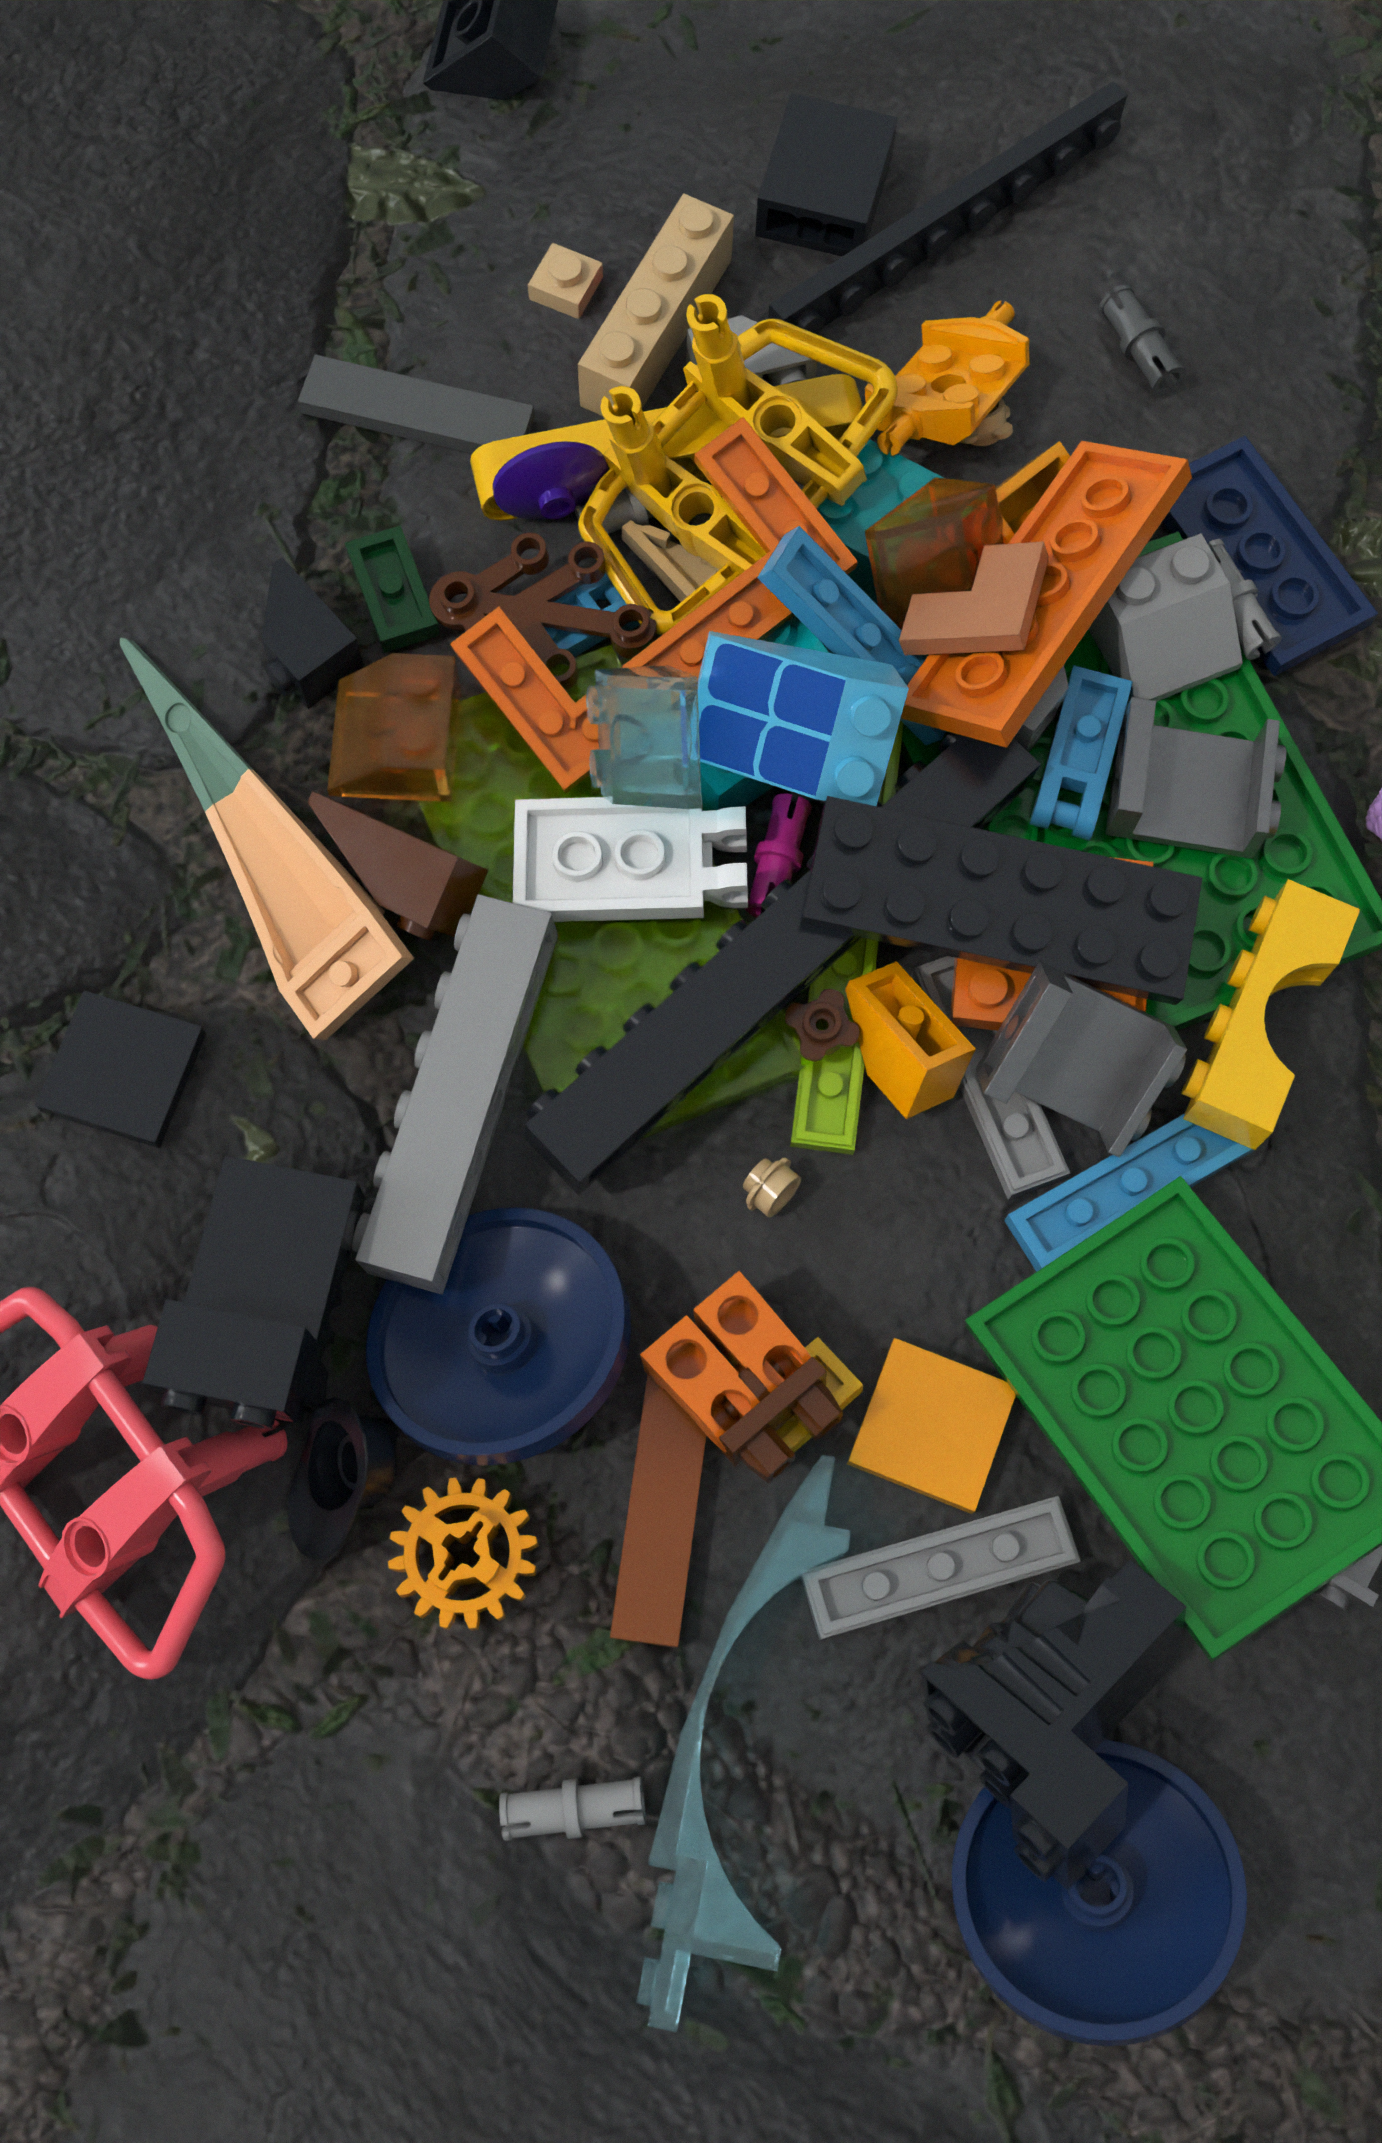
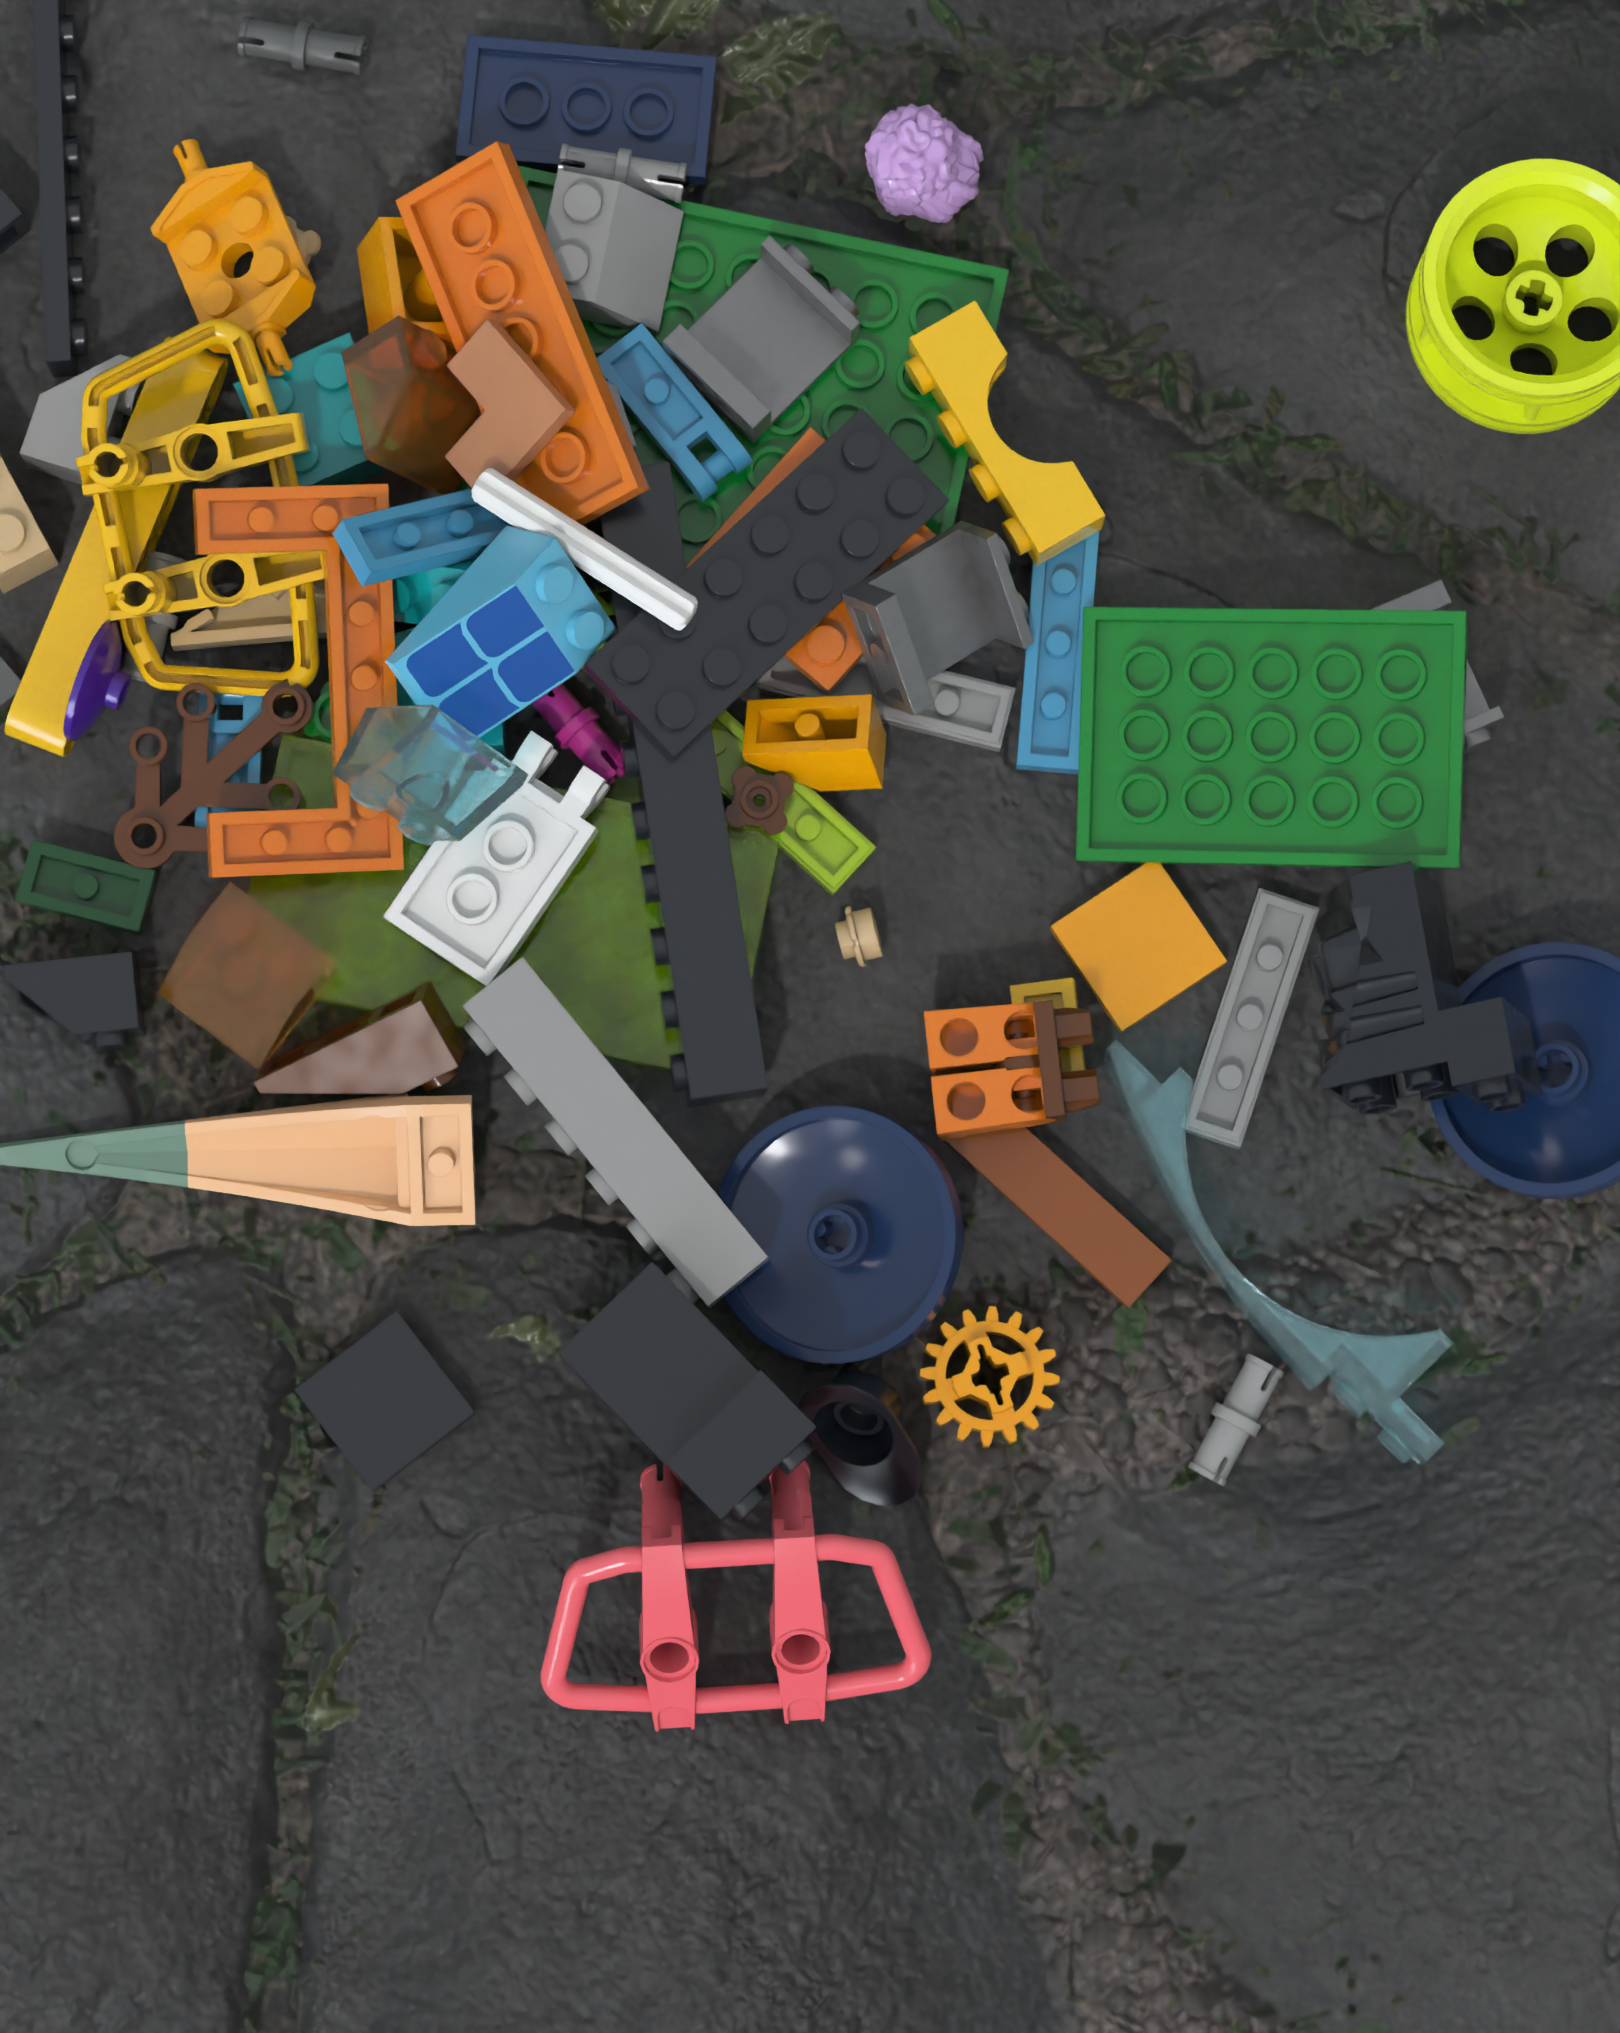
camera: 55 degrees left, 10 degrees up
none -> white axle [471,468,698,630]

